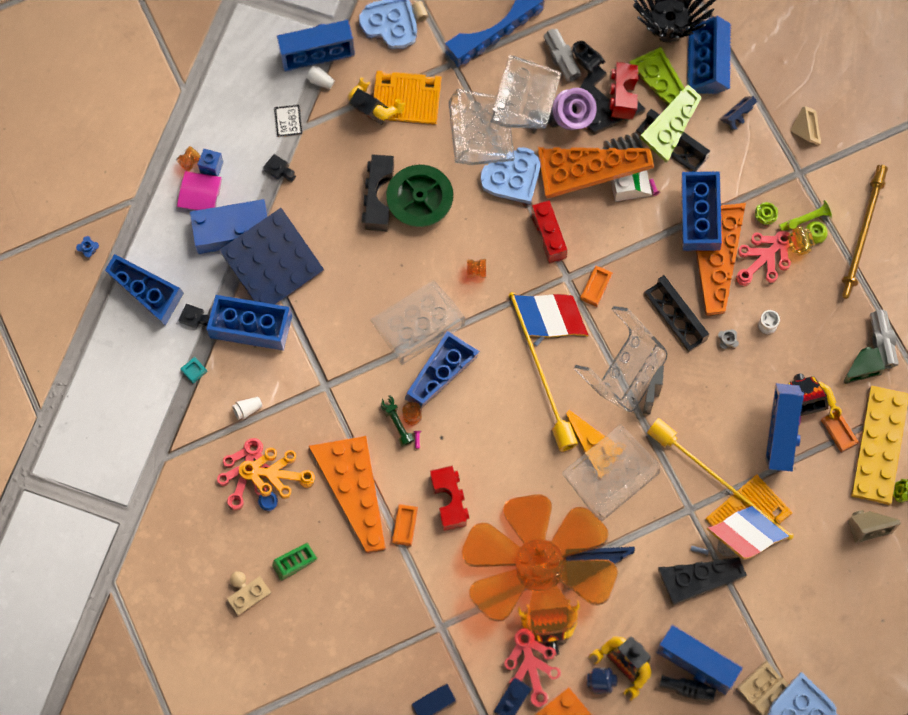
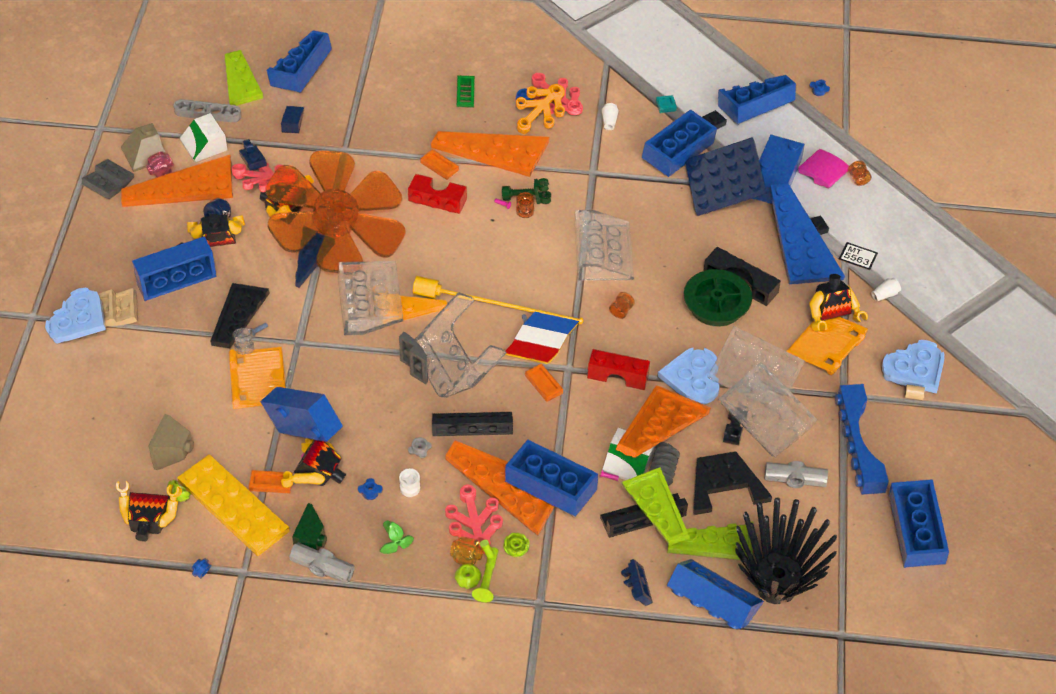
camera: 120 degrees right, 20 degrees down
blue brick [198,148,224,177] -> none
tan plate [227,572,271,616] -> none
blue brick [277,20,355,72] -> none
blue wedge [405,331,480,409] -> none
lavender wheel [552,88,596,130] -> none
black piece [572,40,605,74] -> none
red arch [609,62,638,120] -> none
flag [647,418,794,560] -> none
tan slope [790,106,821,145] -> none
pearl gold bar [841,165,888,299] -> none
none -> blue plate [358,478,383,500]
none -> bright green plant [380,520,414,554]
none -> blue wing [769,183,845,285]

